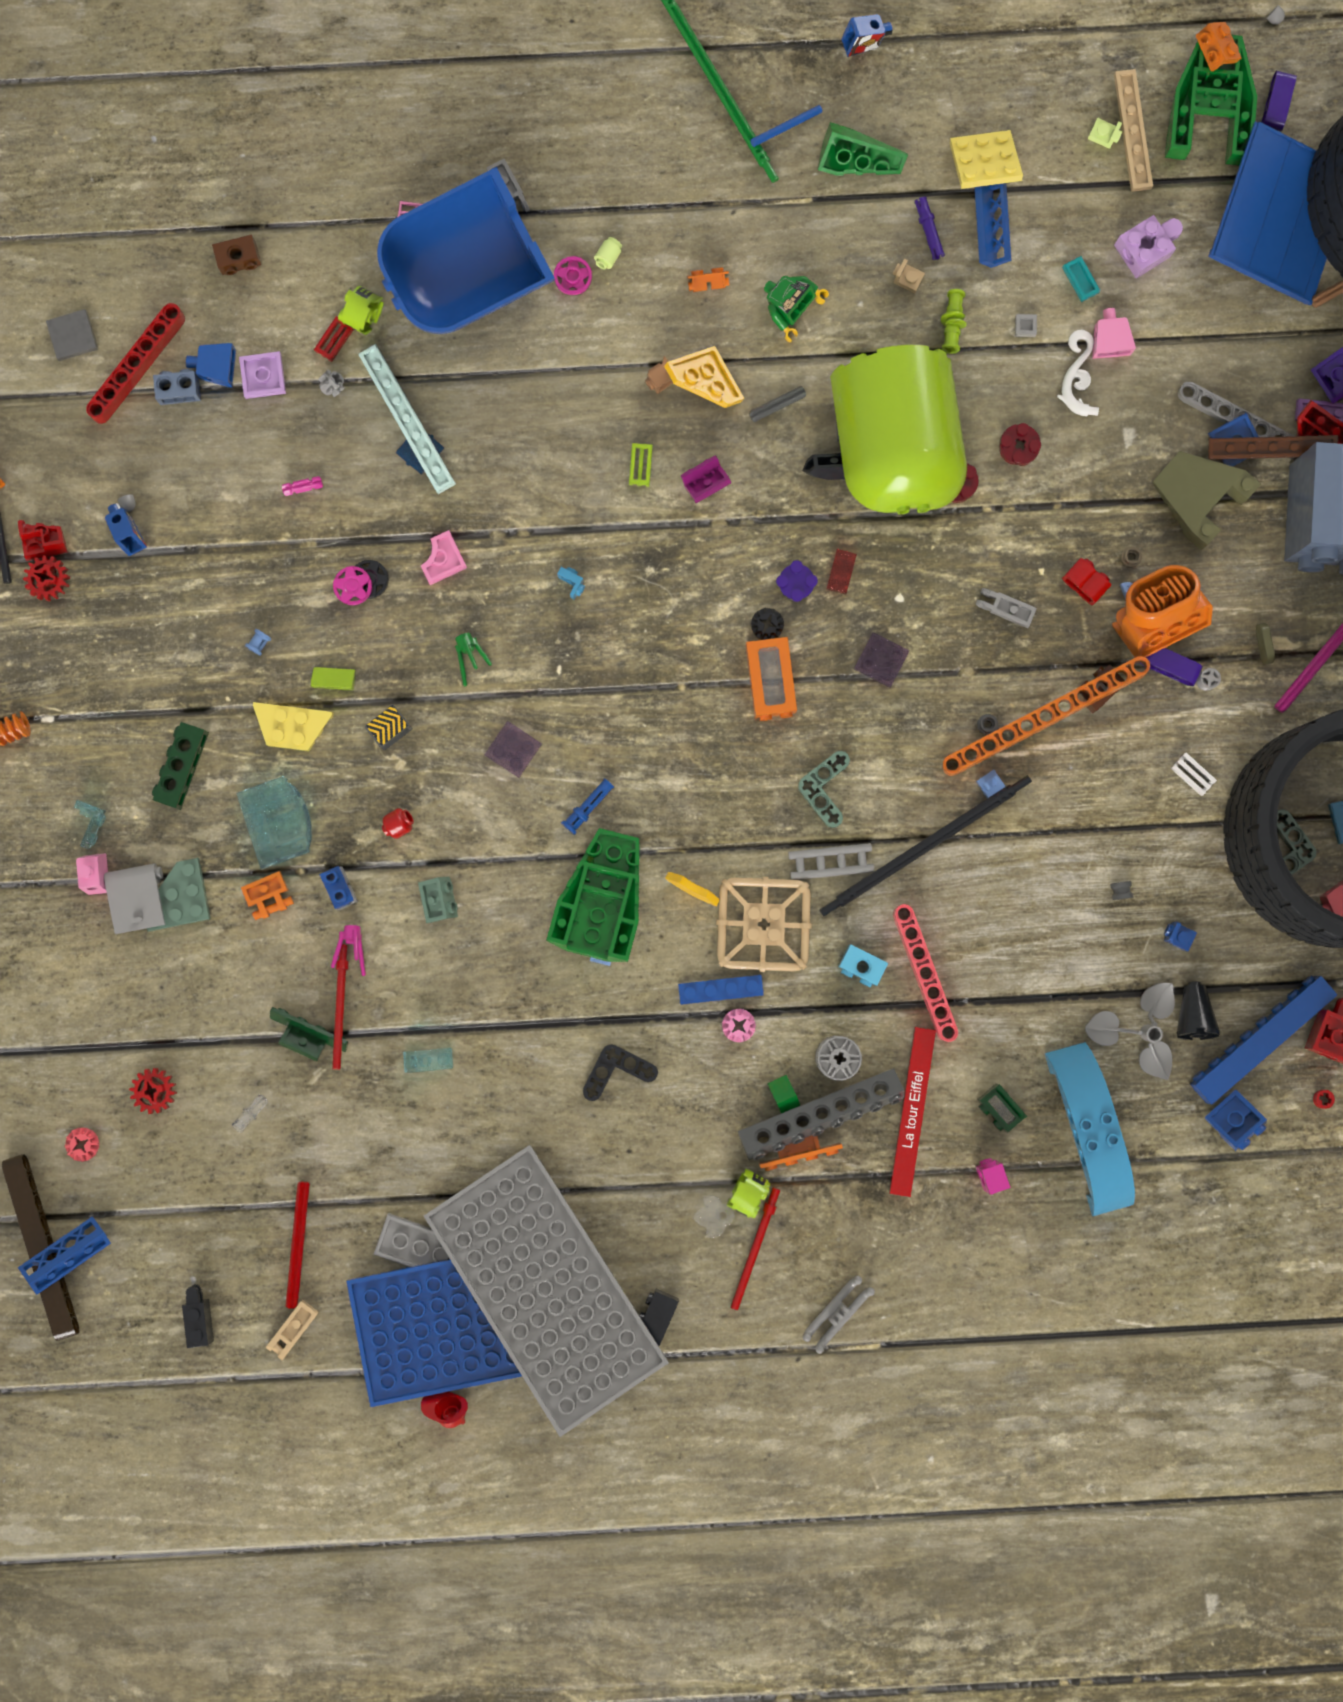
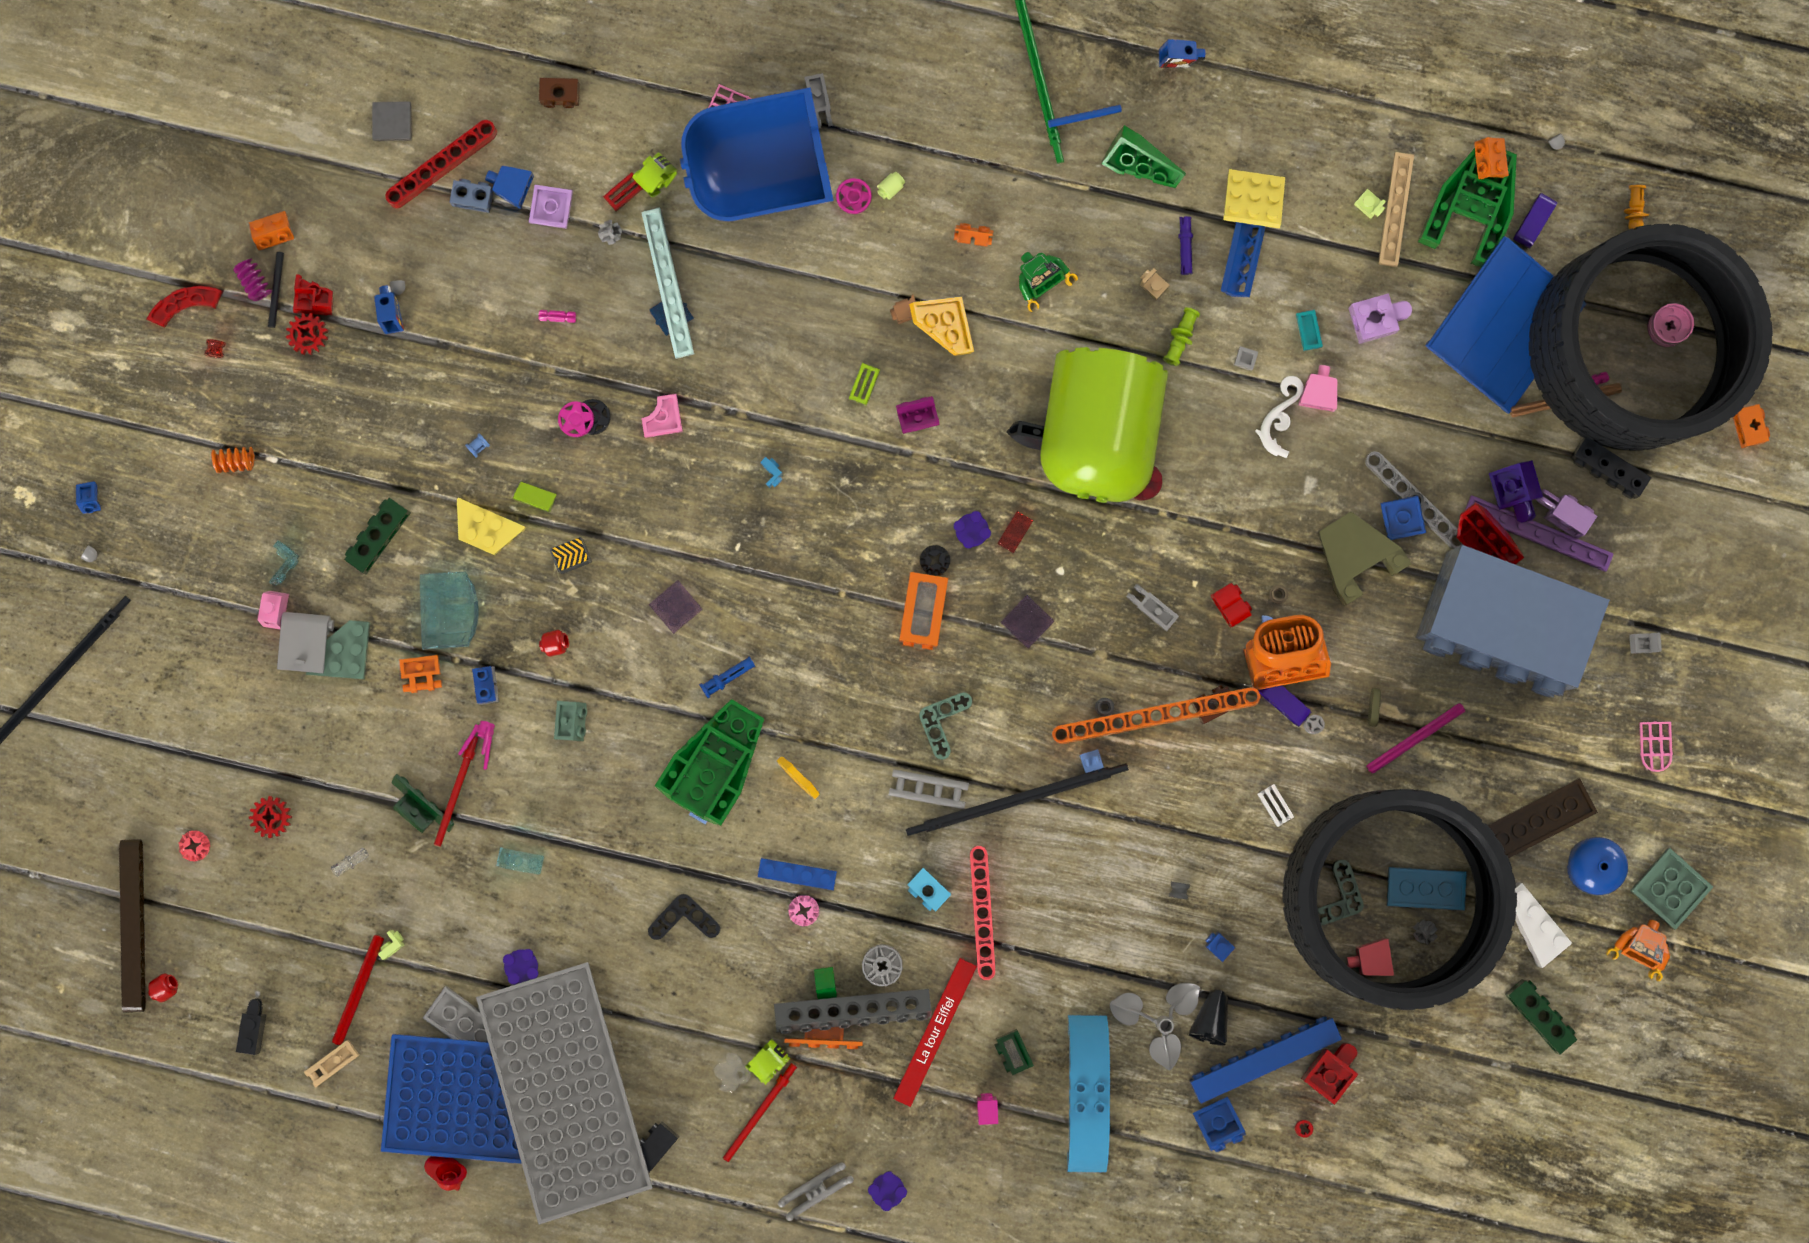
camera: 15 degrees right, 0 degrees up
blue fence [18,1217,111,1295] -> none
green plant [455,632,492,687] -> none
tan plate [716,876,812,972] -> none
dark grey axle [749,386,806,422] -> none
dark red plate [999,423,1041,466] -> none
reddish brown tile [1208,435,1338,459] -> none
none -> red head [148,973,178,1002]
none -> yellowish green bracket [378,930,404,960]
none -> dark purple piece [503,949,539,985]
none -> dark purple piece [868,1171,907,1211]

